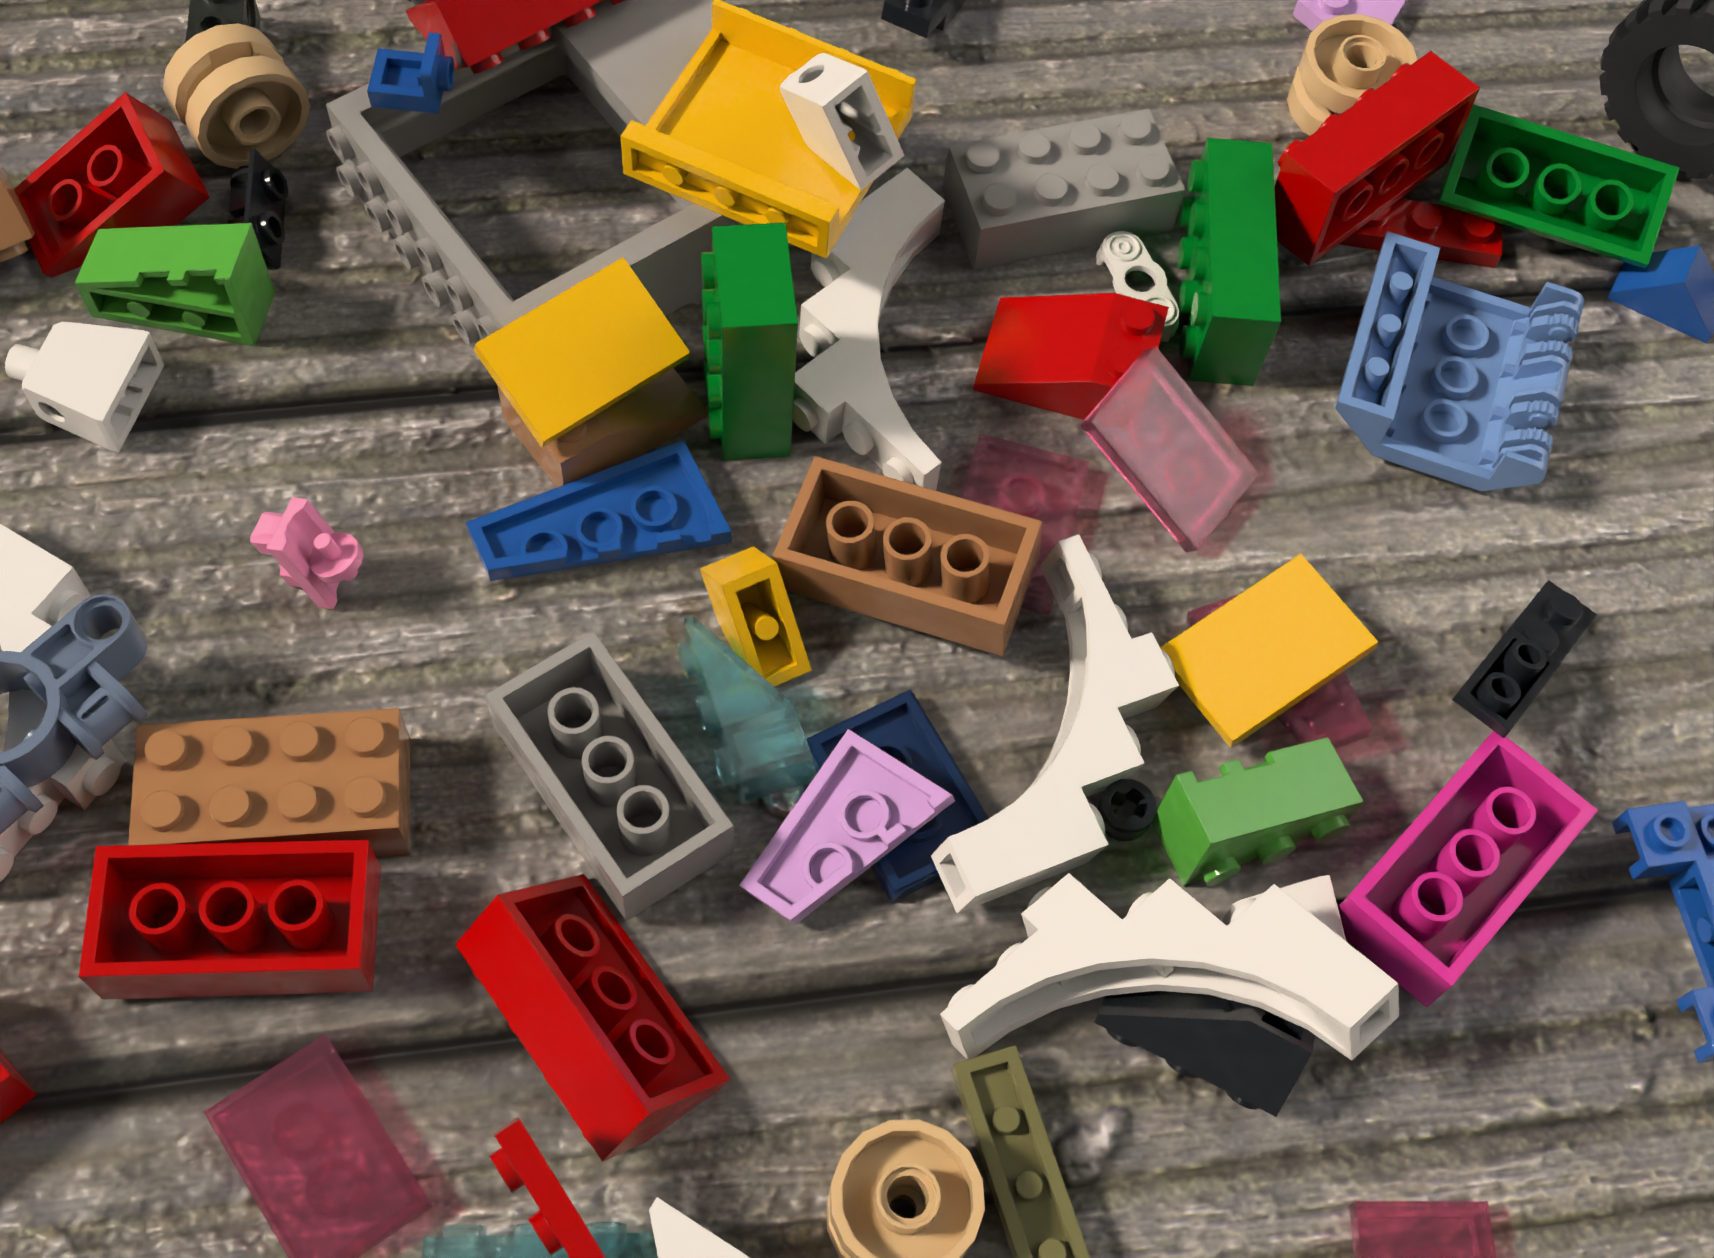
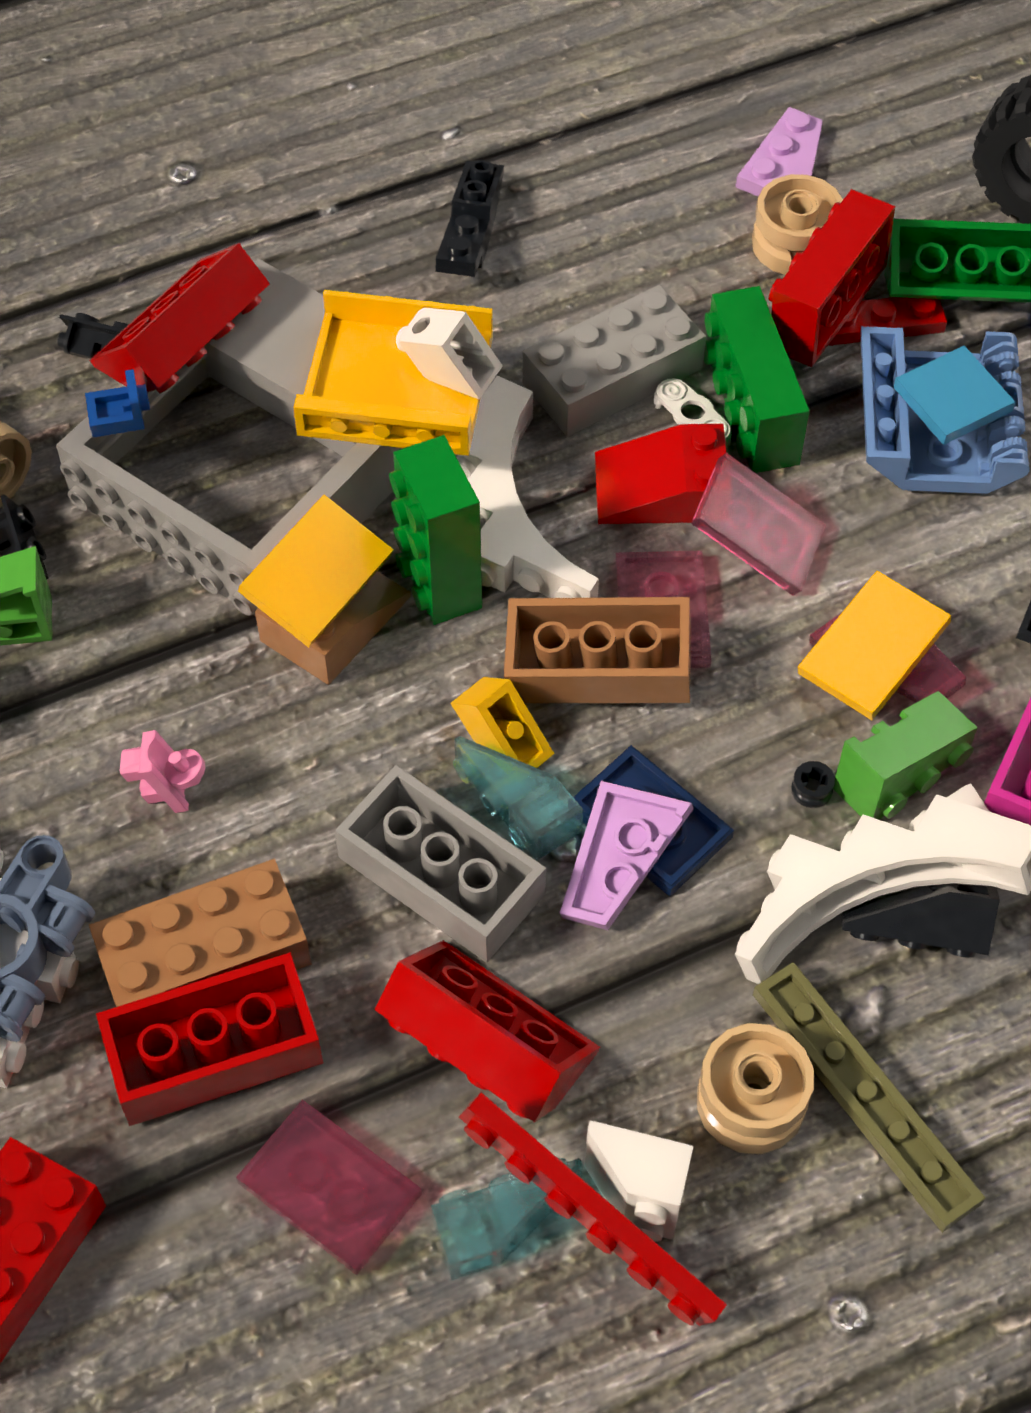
camera: 10 degrees left, 5 degrees down
blue wing [466,440,732,581] -> none
white arch [931,534,1179,914] -> none
none -> dark azure tile [893,345,1015,445]

